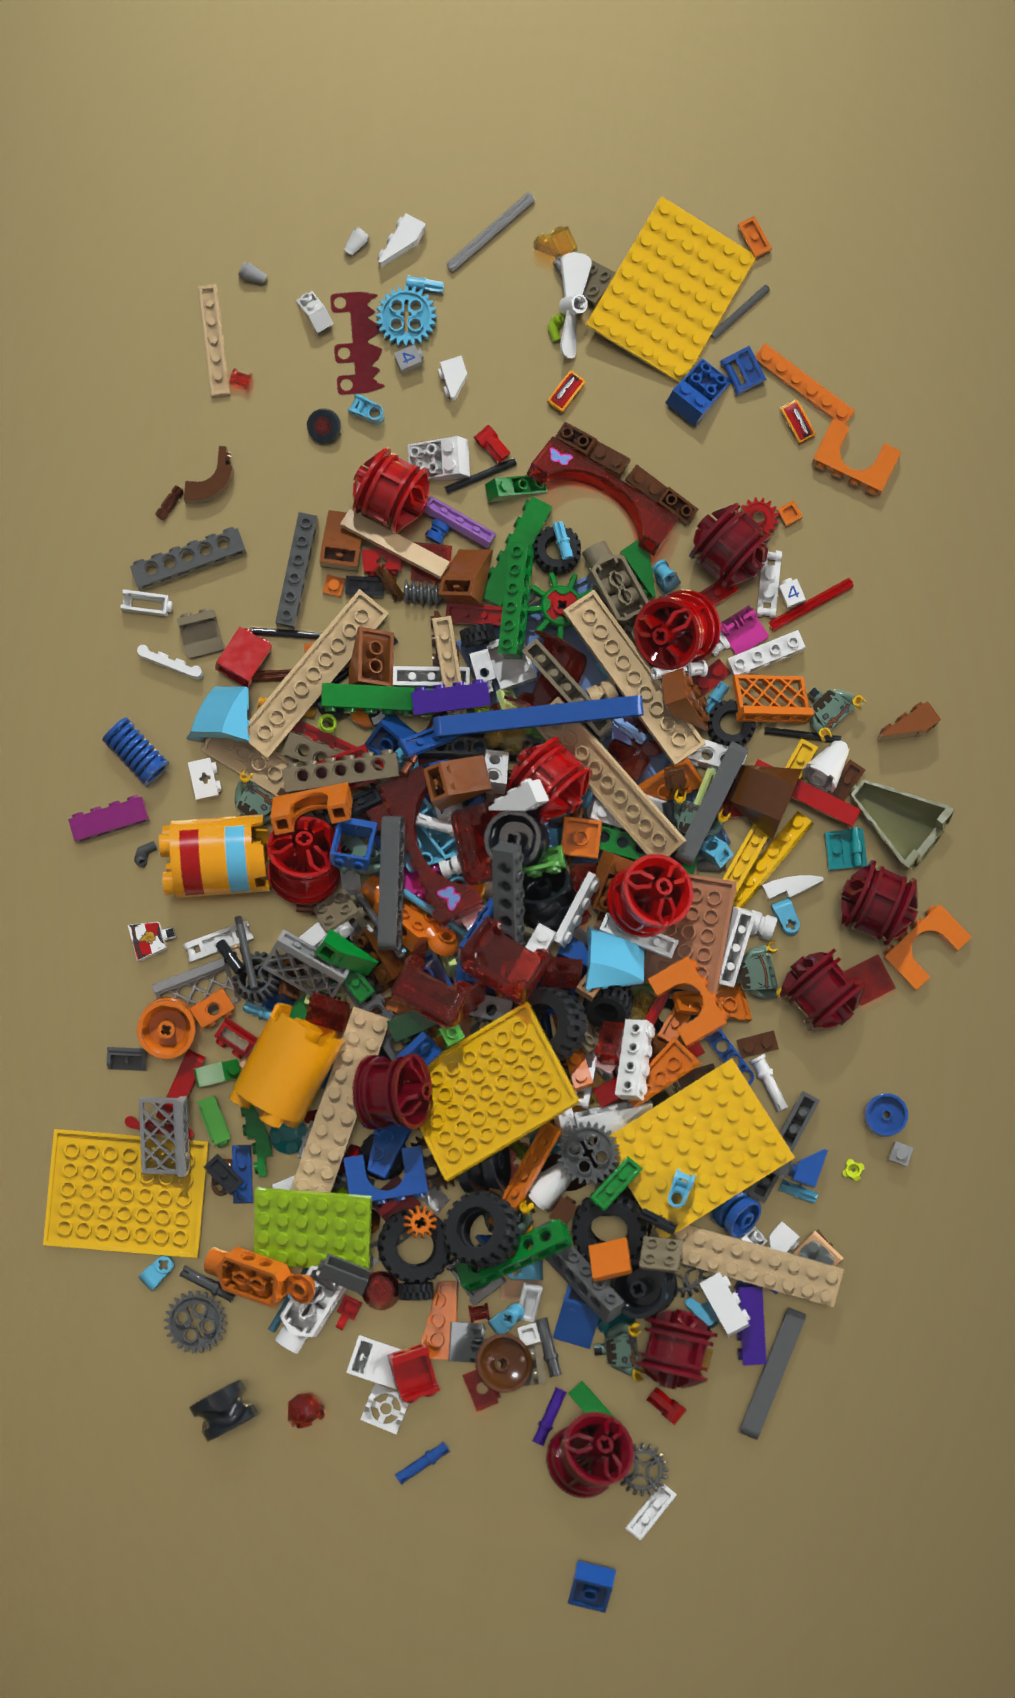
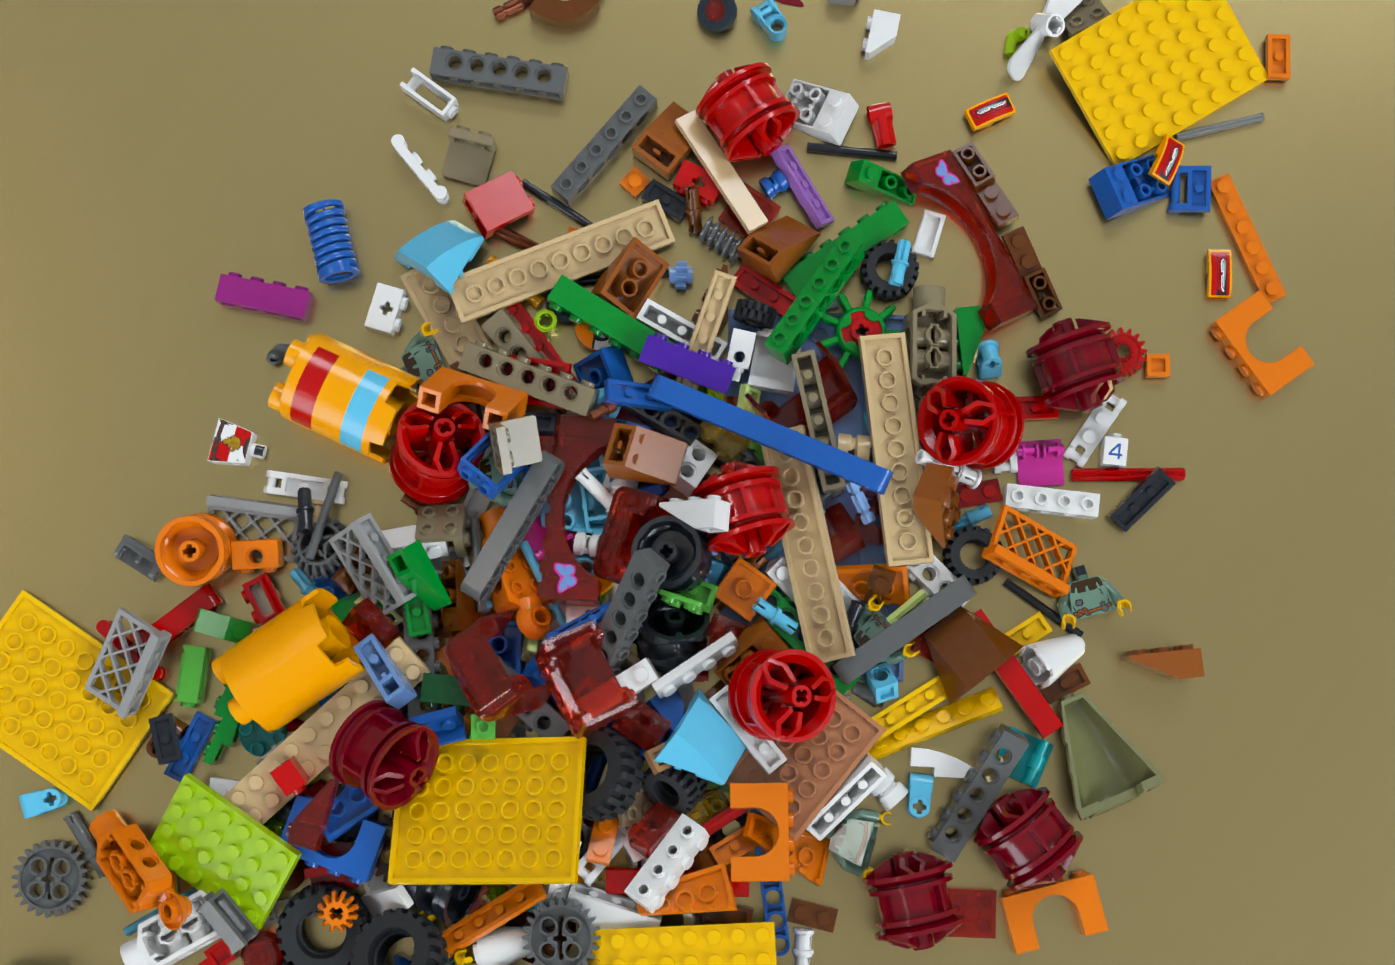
camera: 30 degrees right, 0 degrees up
none -> red brick [270,756,310,797]
none -> clear red slope [286,778,340,851]
none -> medium blue slope [353,633,417,710]
none -> white tile [360,885,414,917]
none -> bracket [488,415,543,475]
none -> medium blue gear [669,261,693,290]
none -> medium azure pin [752,596,798,635]
none -> white tile [911,209,946,260]
none -> dark grey brick [927,723,1029,862]
none -> black plate [1108,466,1176,532]
none -> slope [1148,134,1185,185]

